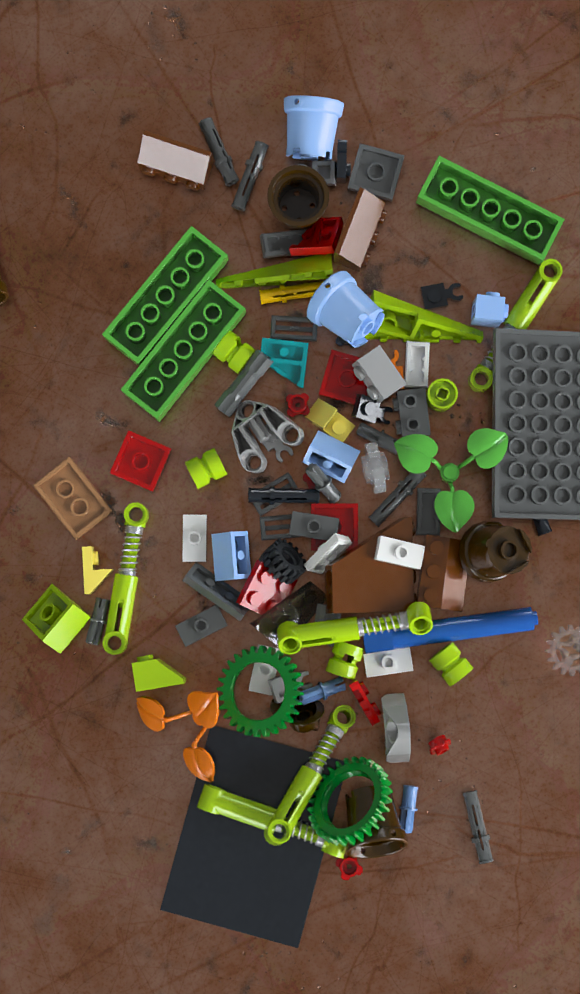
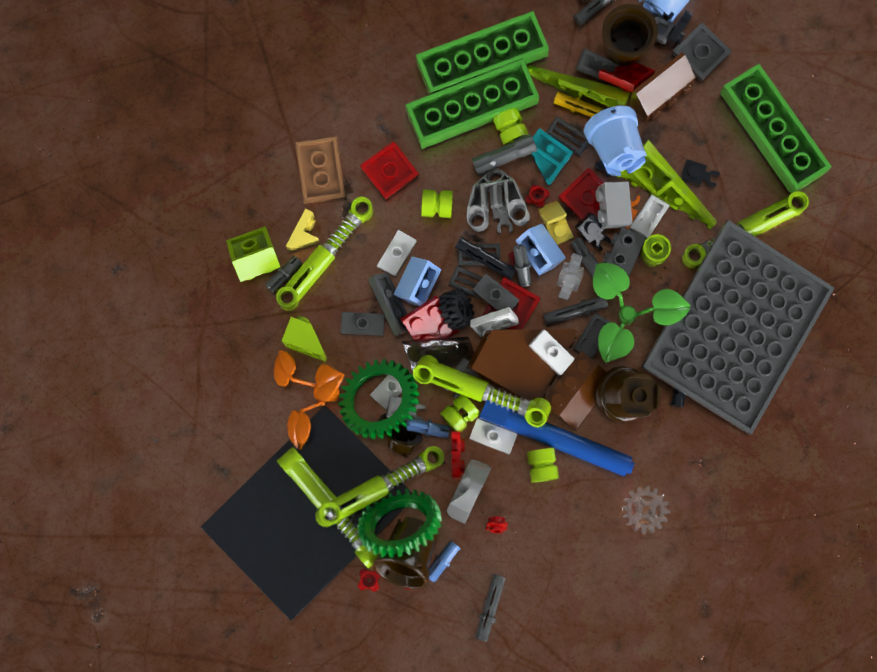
camera: 30 degrees right, 5 degrees down
light blue brick [470,292,509,328] -> none

